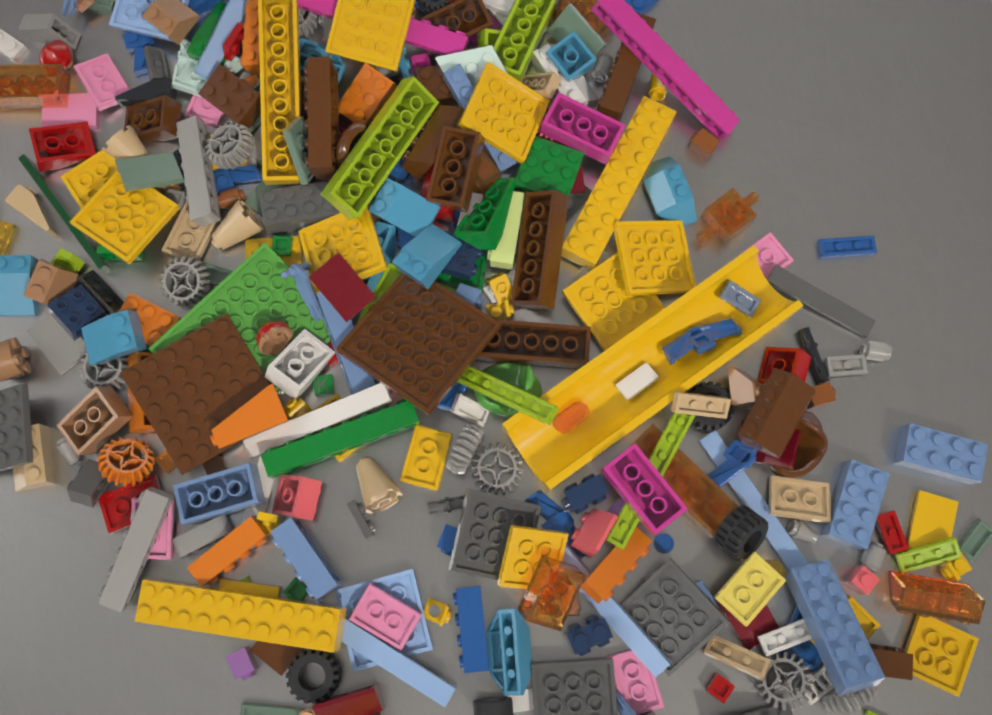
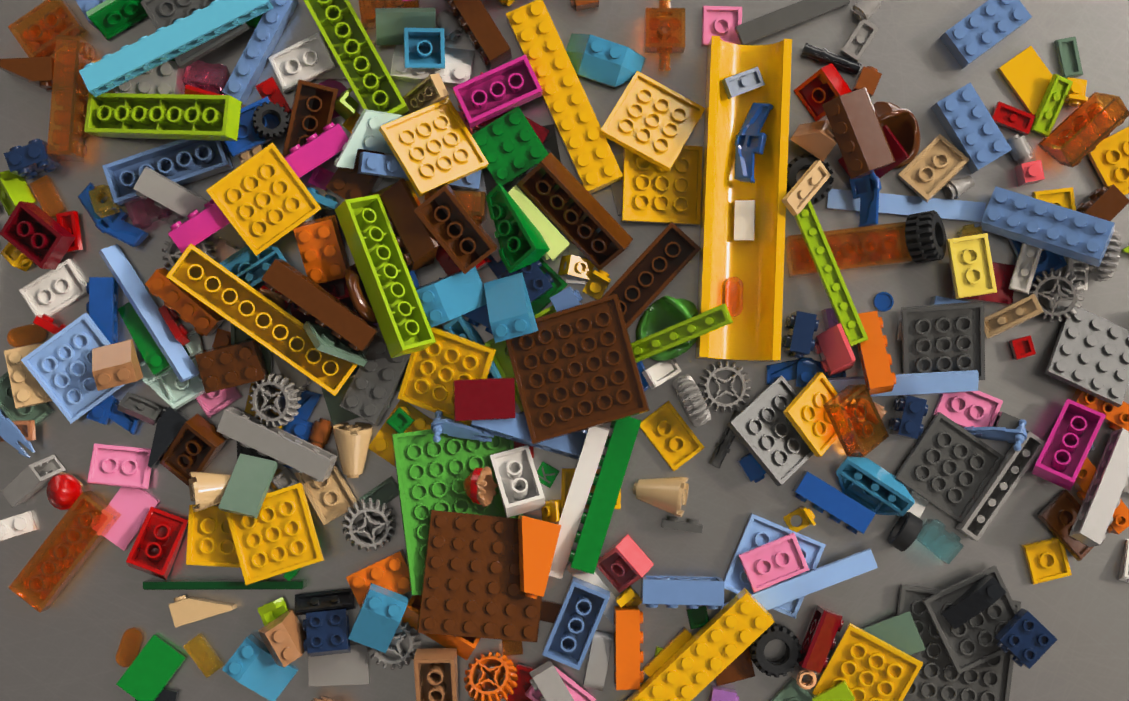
camera: 50 degrees left, 10 degrees up
dark pink brick [600,443,688,536] -> none

